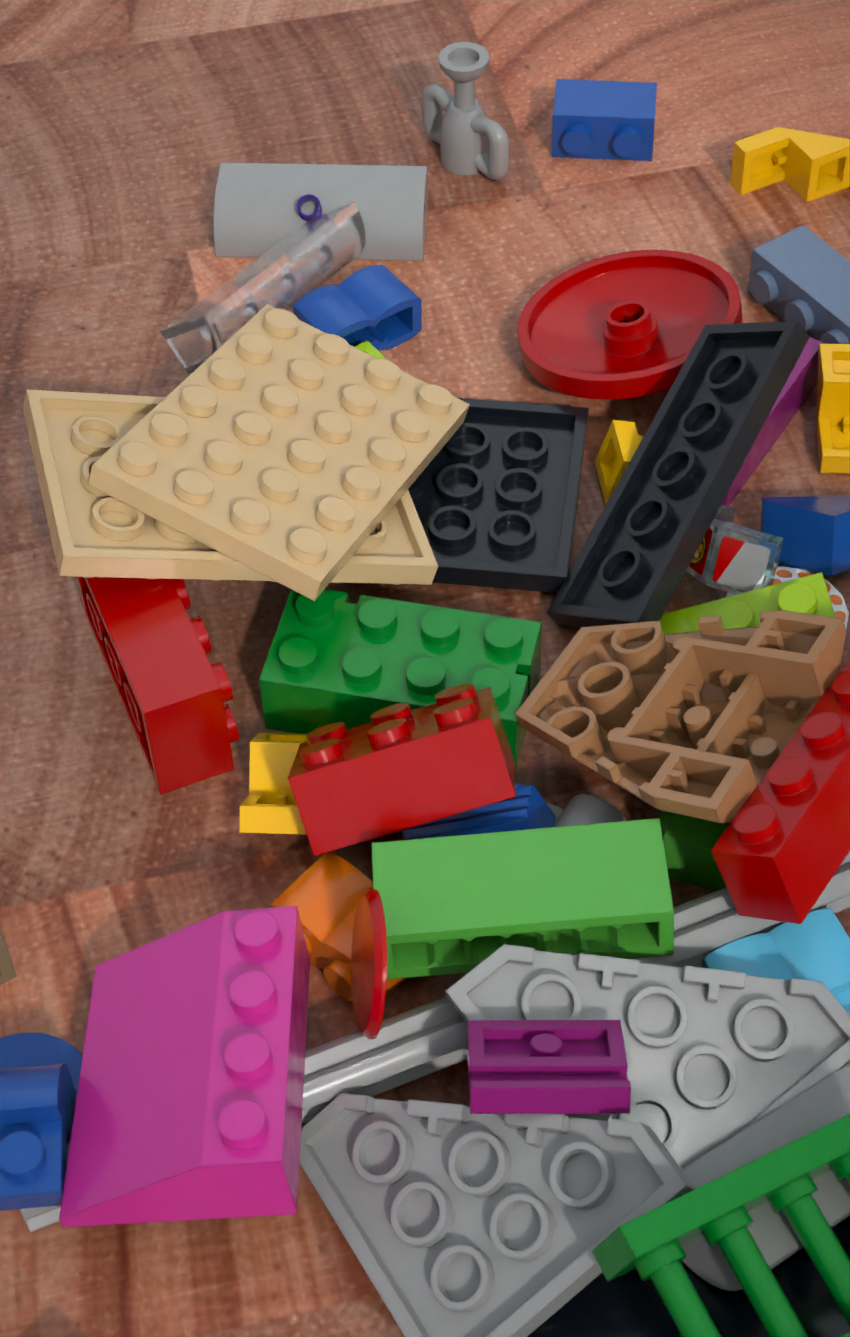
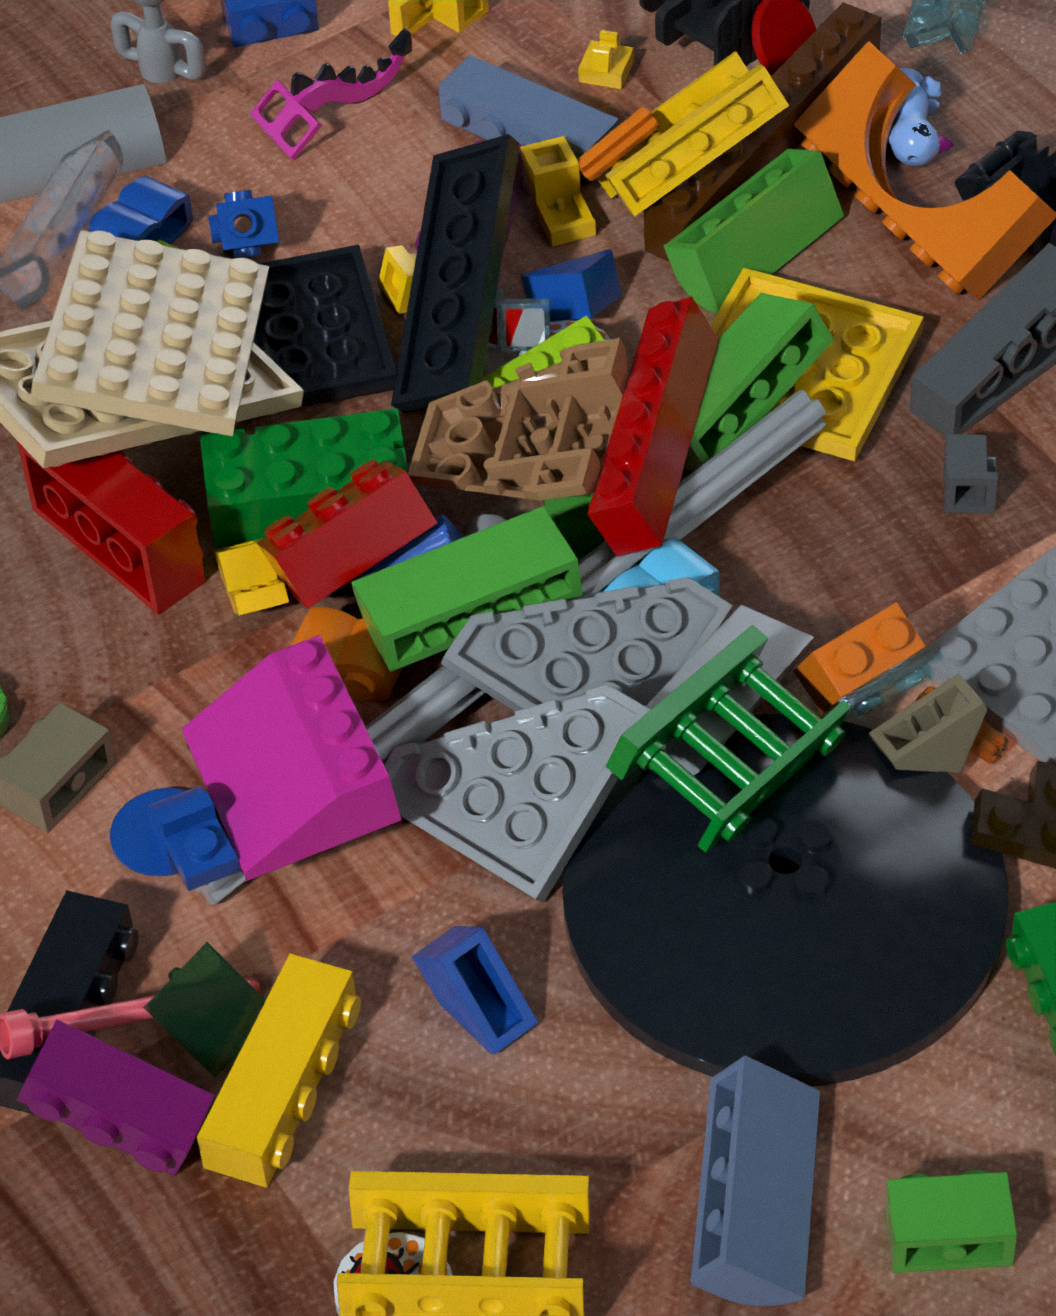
camera: 20 degrees left, 0 degrees up
dark purple piece [297,194,322,222] -> none
red piece [351,888,387,1039] -> none
magenta plate [467,1020,631,1114] -> none
red dish [517,250,743,400] -> none
none -> blue brick [208,190,279,259]
none -> dark pink piece [250,28,412,160]

